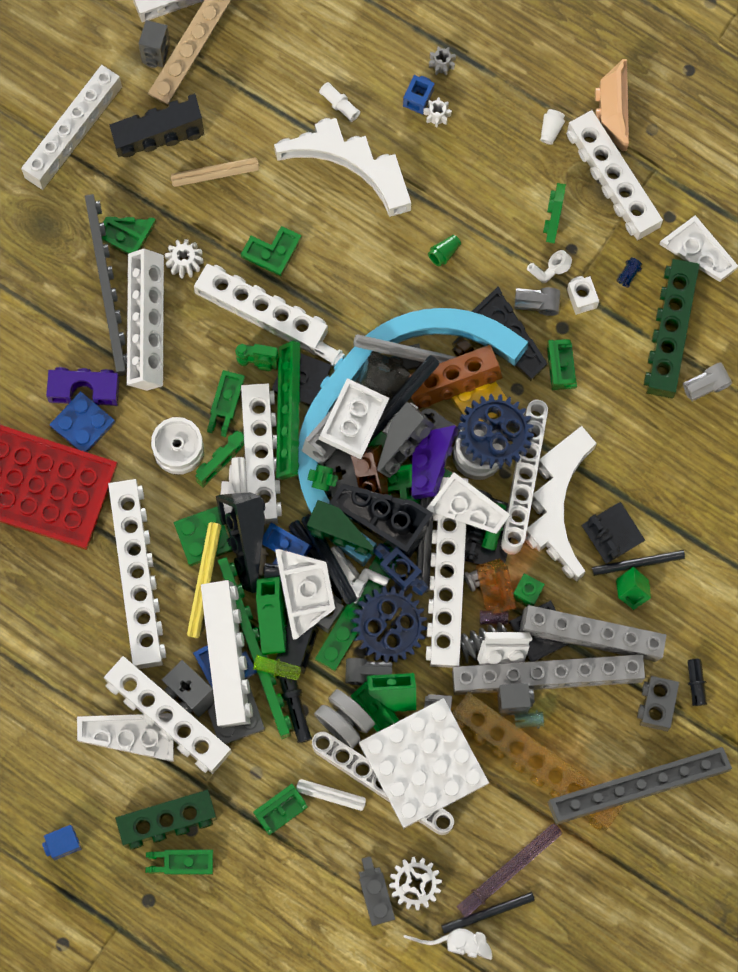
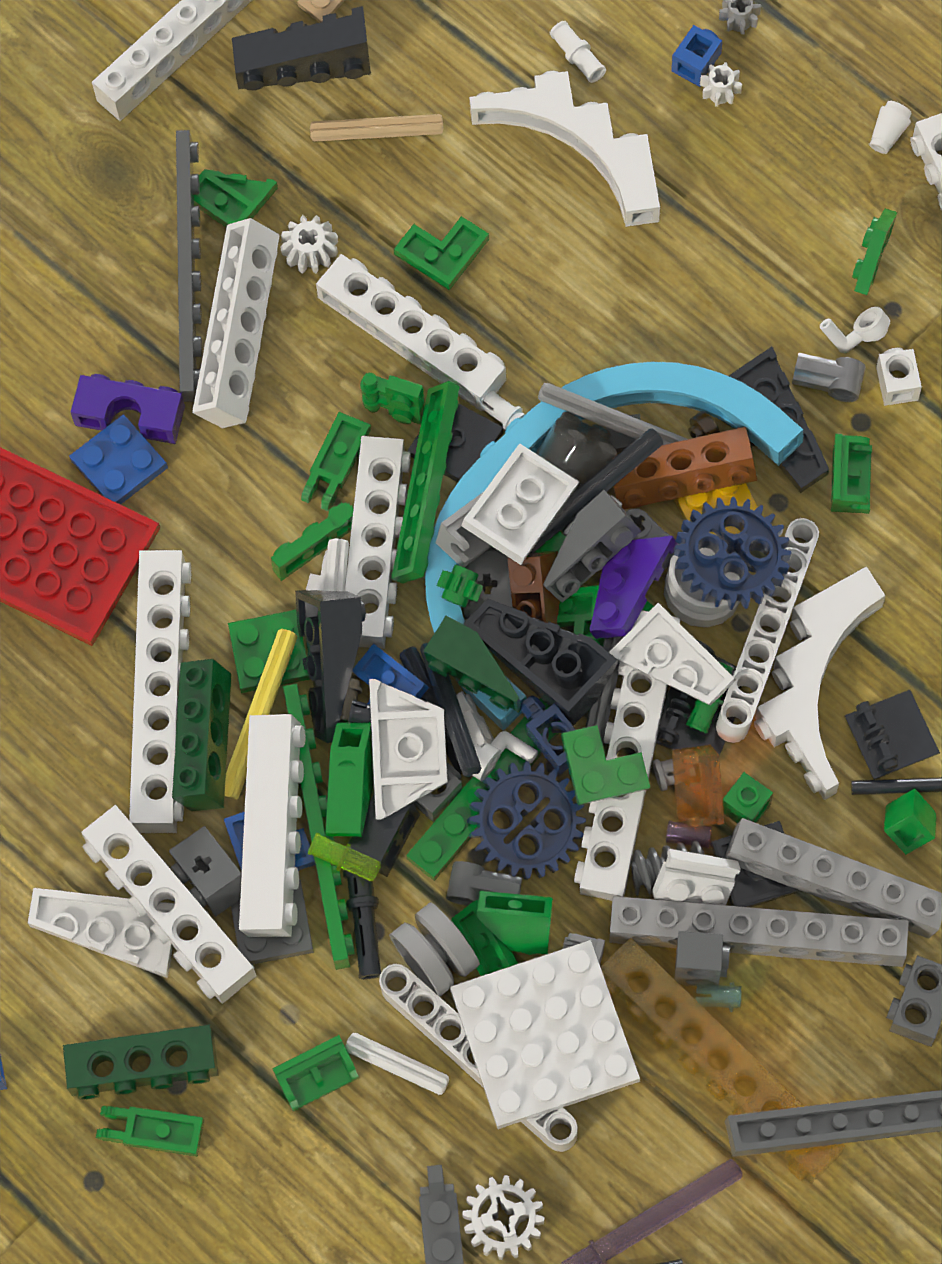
camera: 15 degrees right, 5 degrees down
white wheel [151,417,204,474] -> none
green cone [428,235,461,266] -> none
none -> dark green brick [172,659,232,812]
none -> green plate [561,725,650,806]

